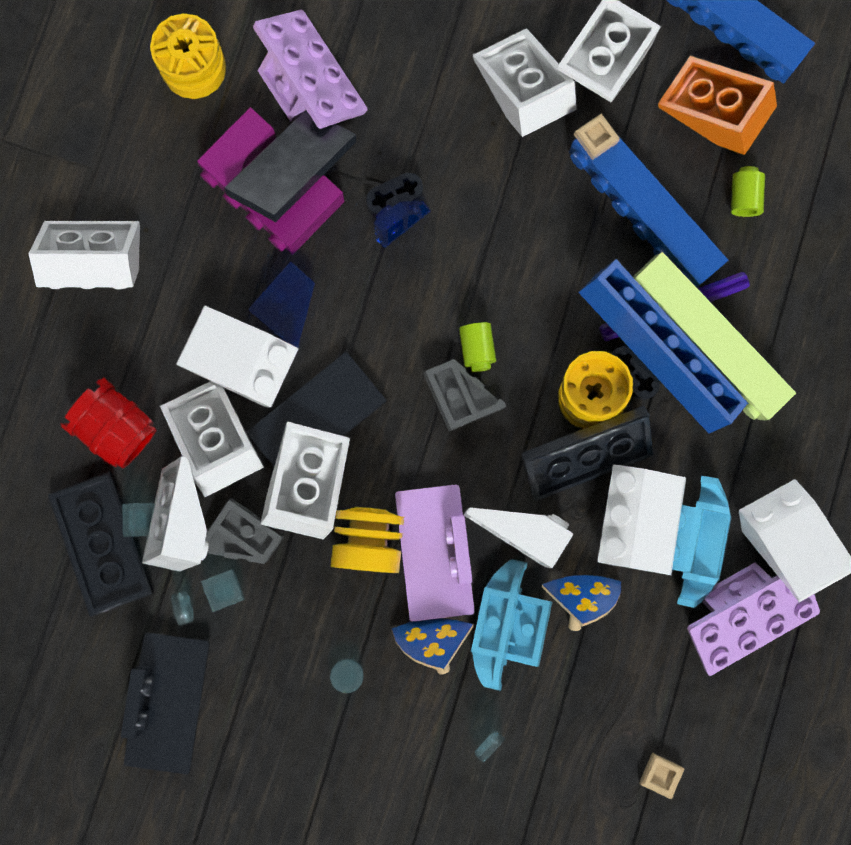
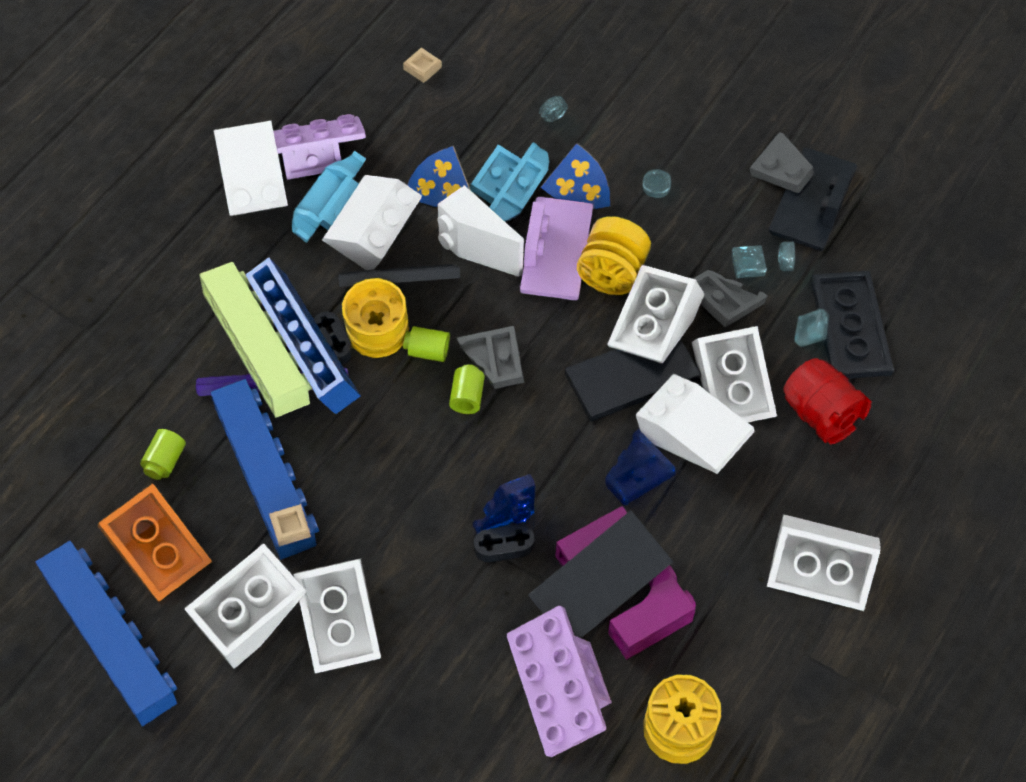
camera: 160 degrees left, 25 degrees down
white slope [142,456,208,571] -> none
none -> lime brick [403,326,450,362]
none -> dark grey wing [750,132,814,193]

